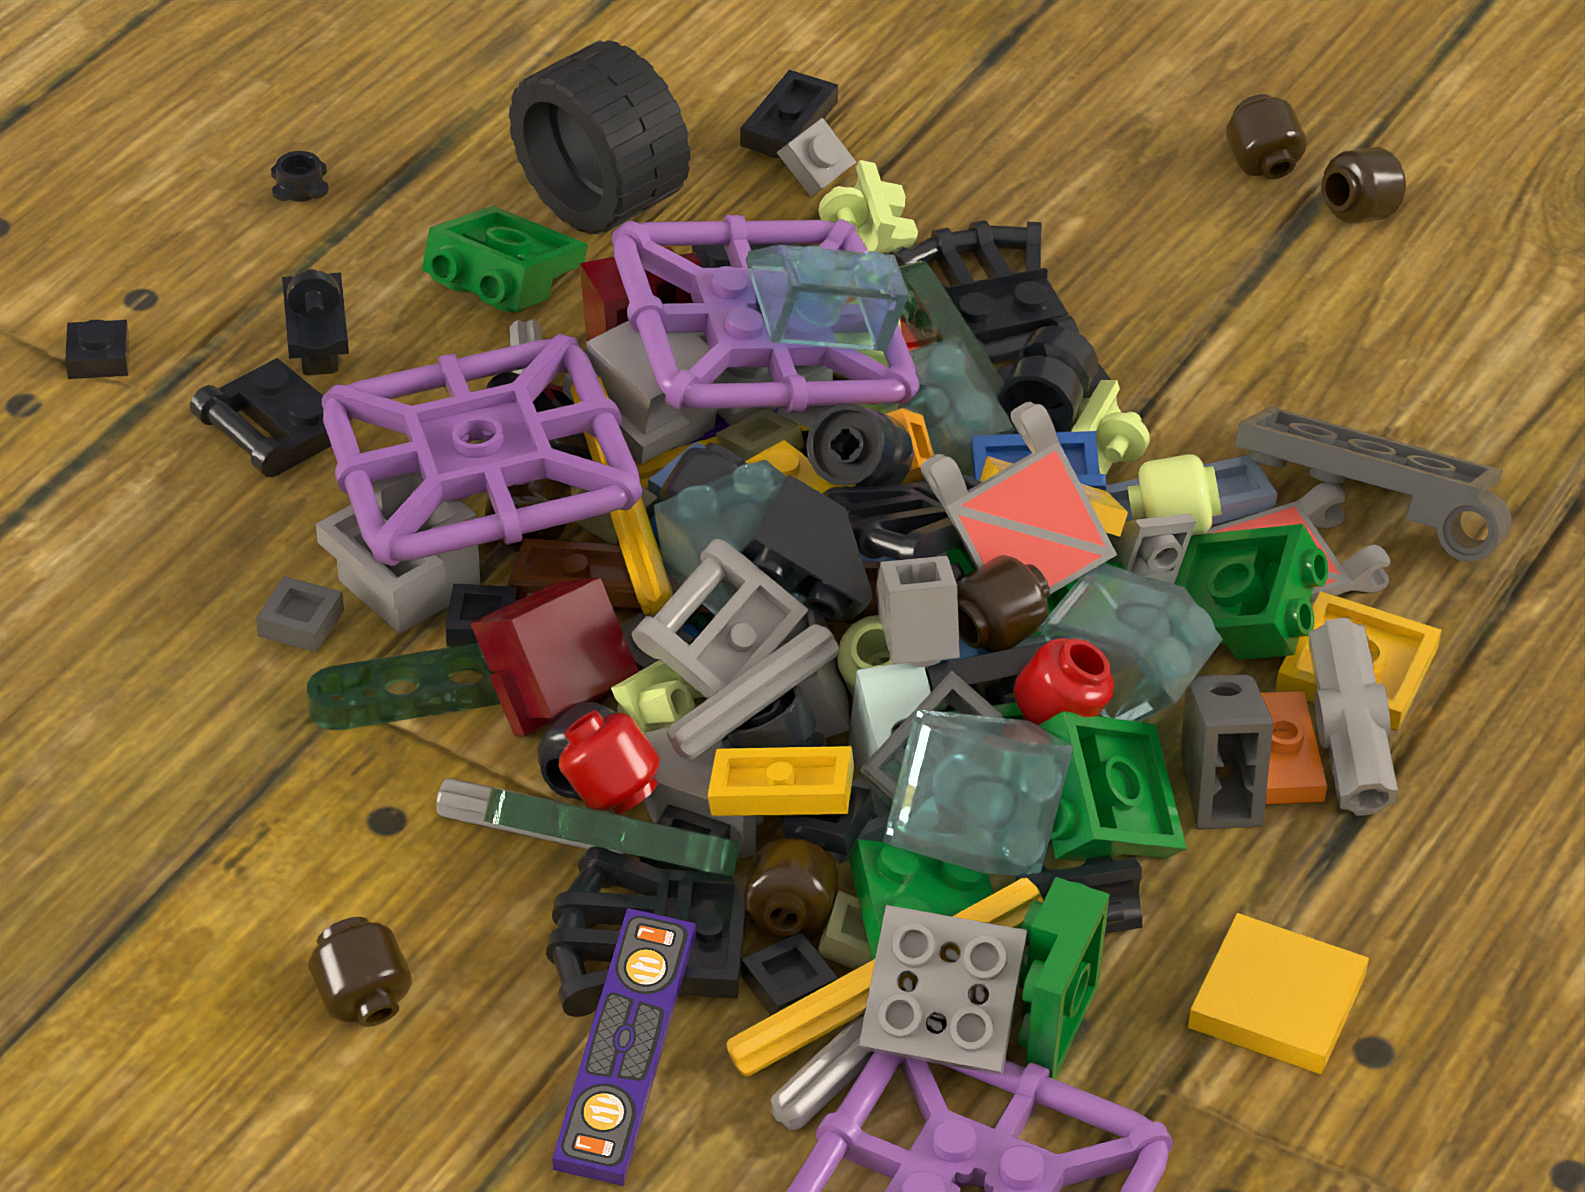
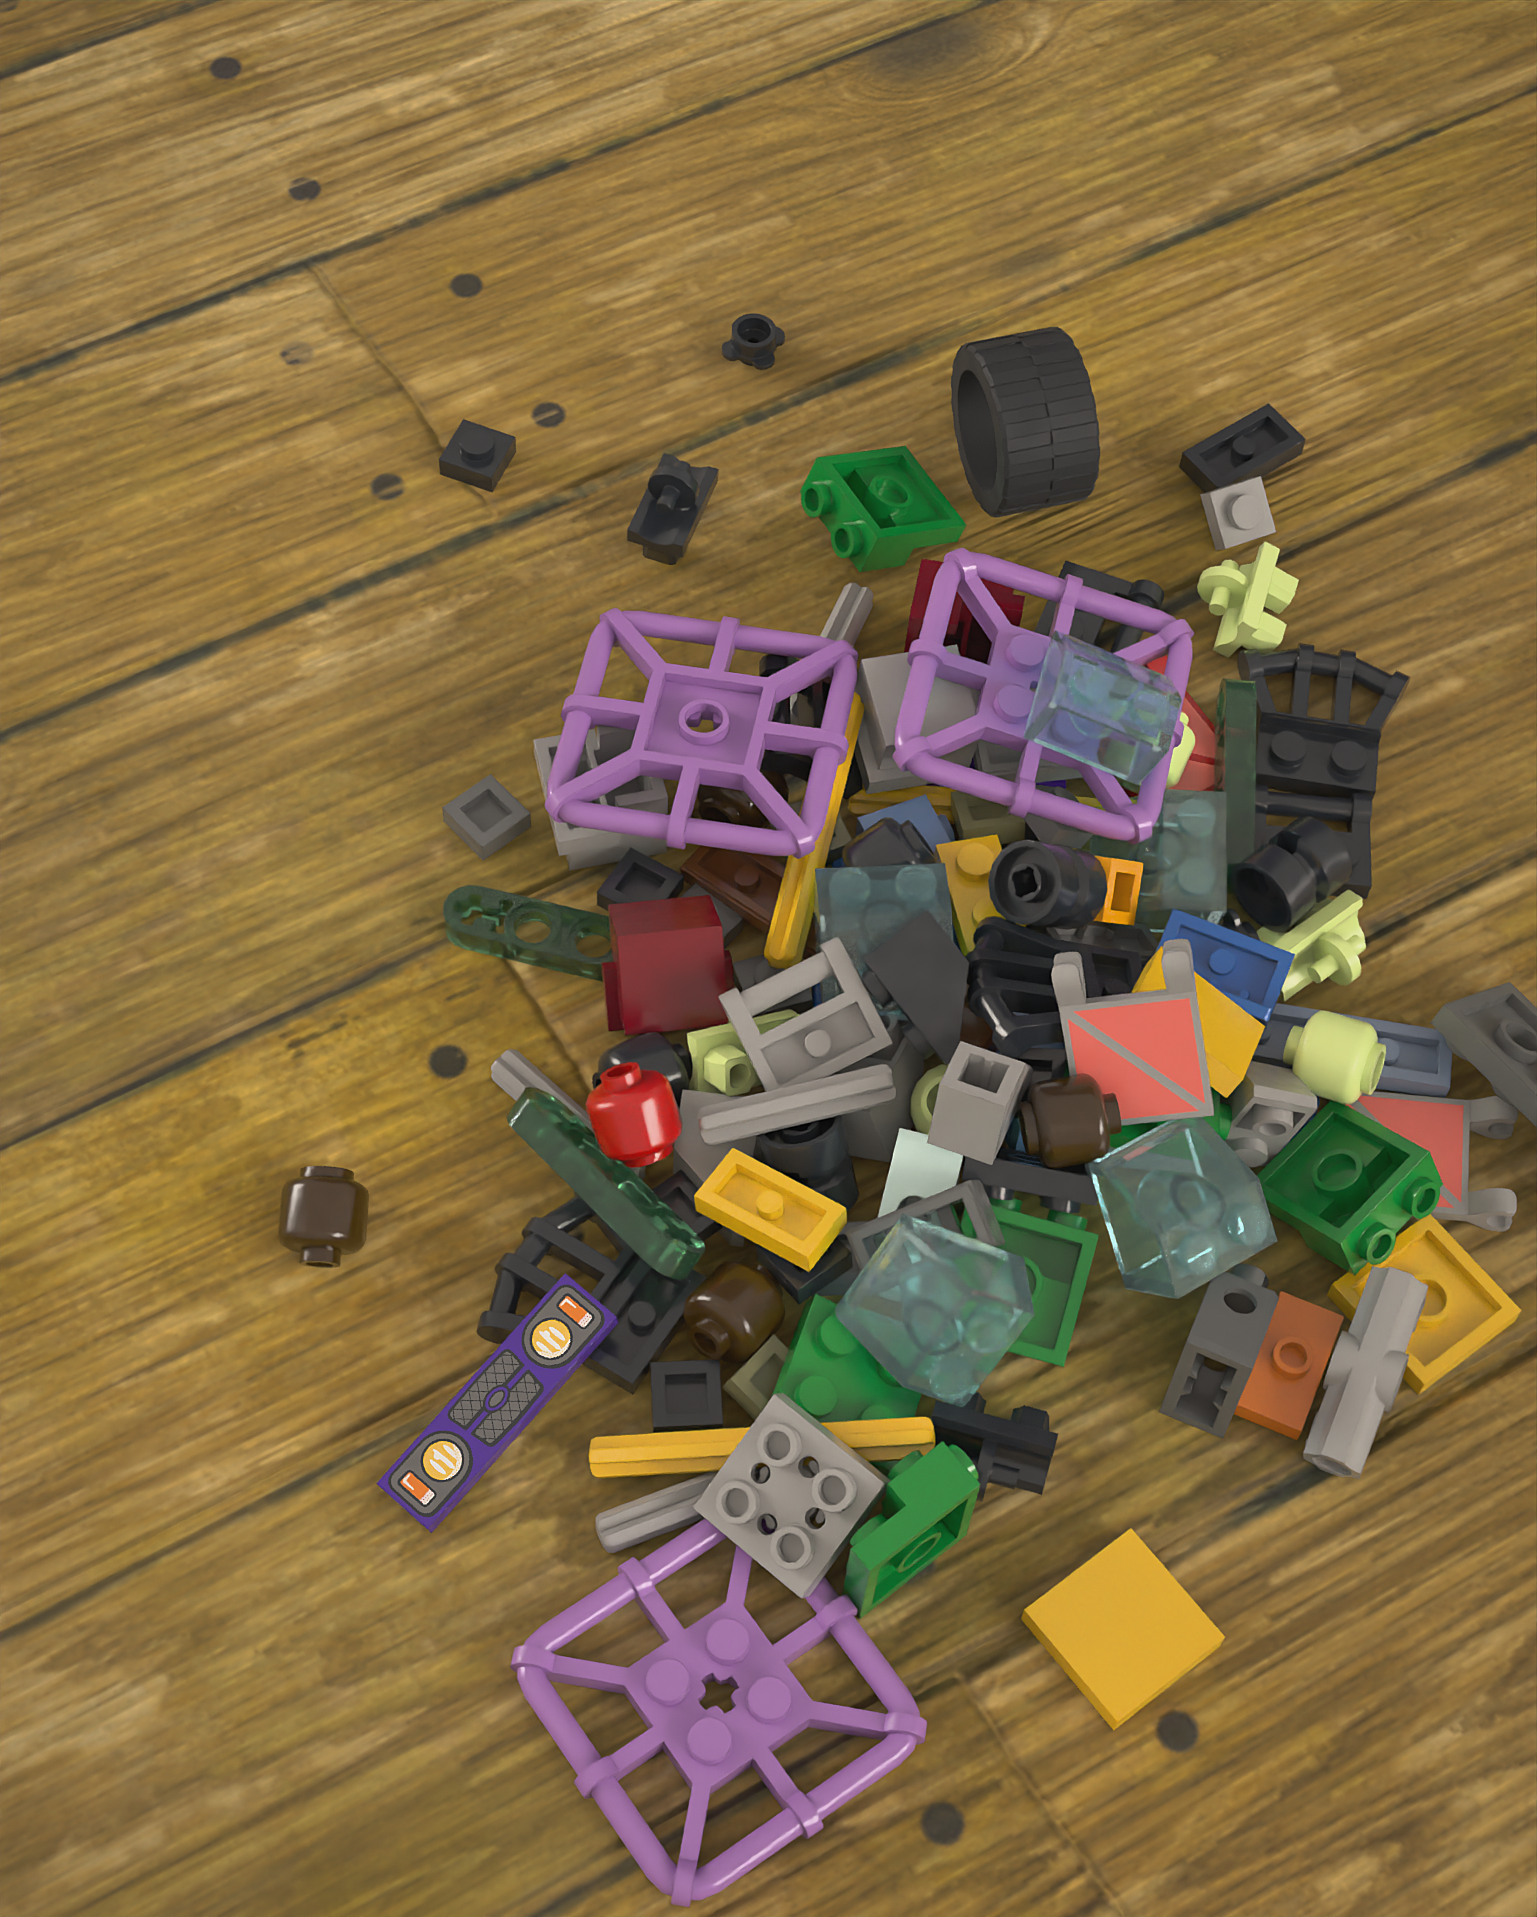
camera: 25 degrees right, 15 degrees up
black plate [190,358,331,477] -> none
red head [1013,638,1115,728] -> none
green plate [1023,711,1187,862] -> none

